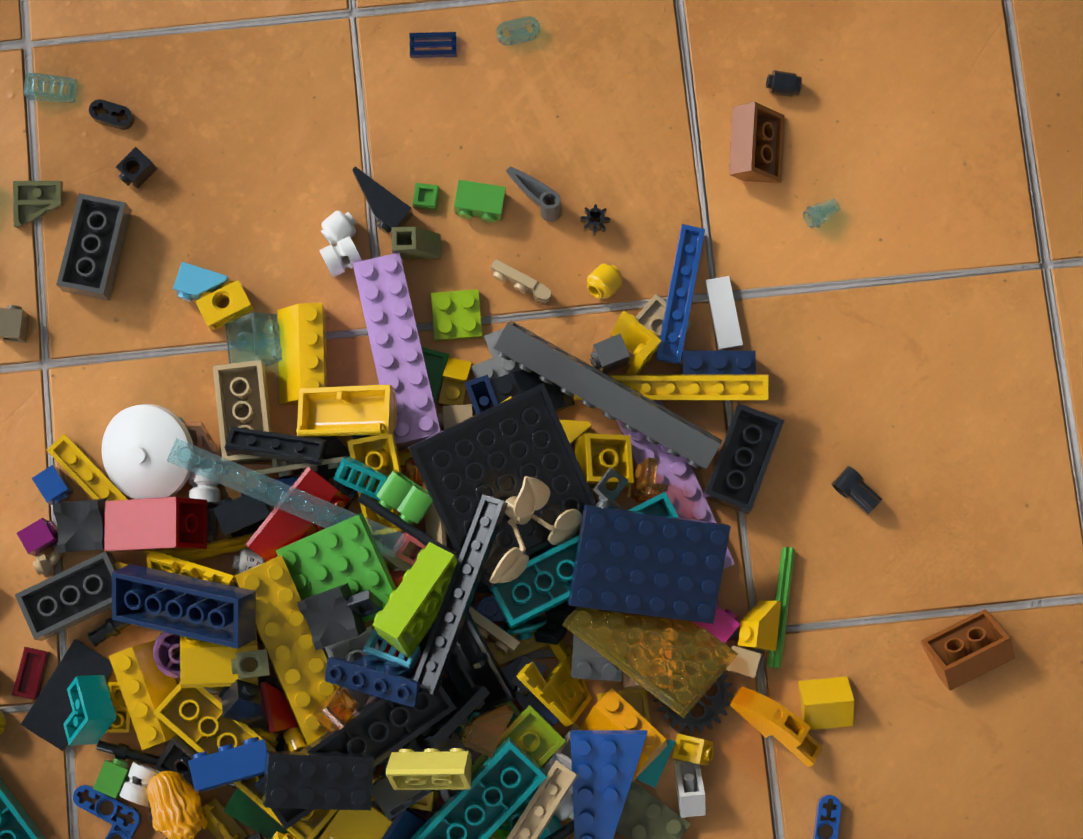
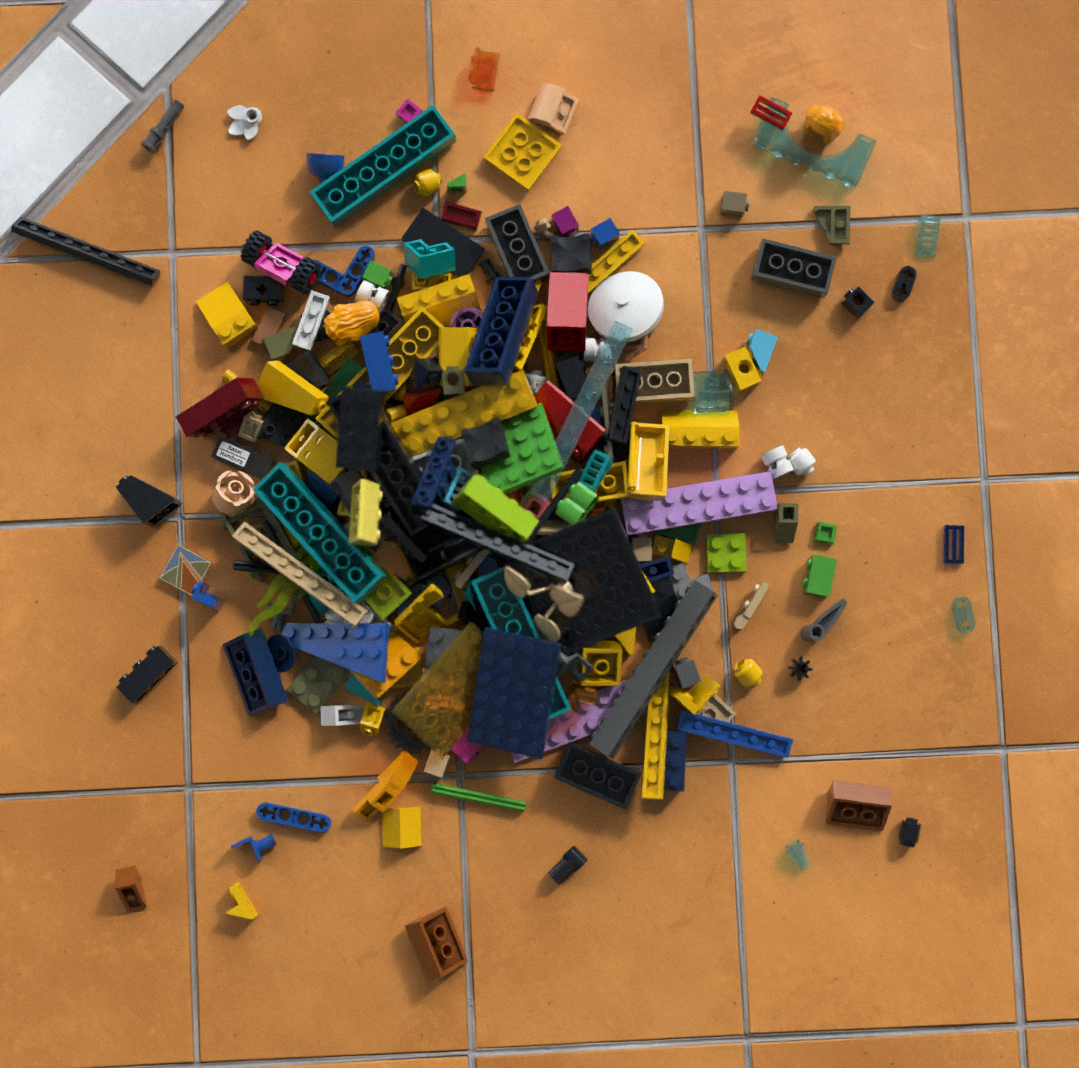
camera: 90 degrees right, 5 degrees up
clear orange slope [313,685,359,732] -> none
black plate [347,590,383,618] -> none
black slope [352,166,413,234] -> none
white tile [705,276,743,351] -> none
yellow slope [738,600,781,651] -> none

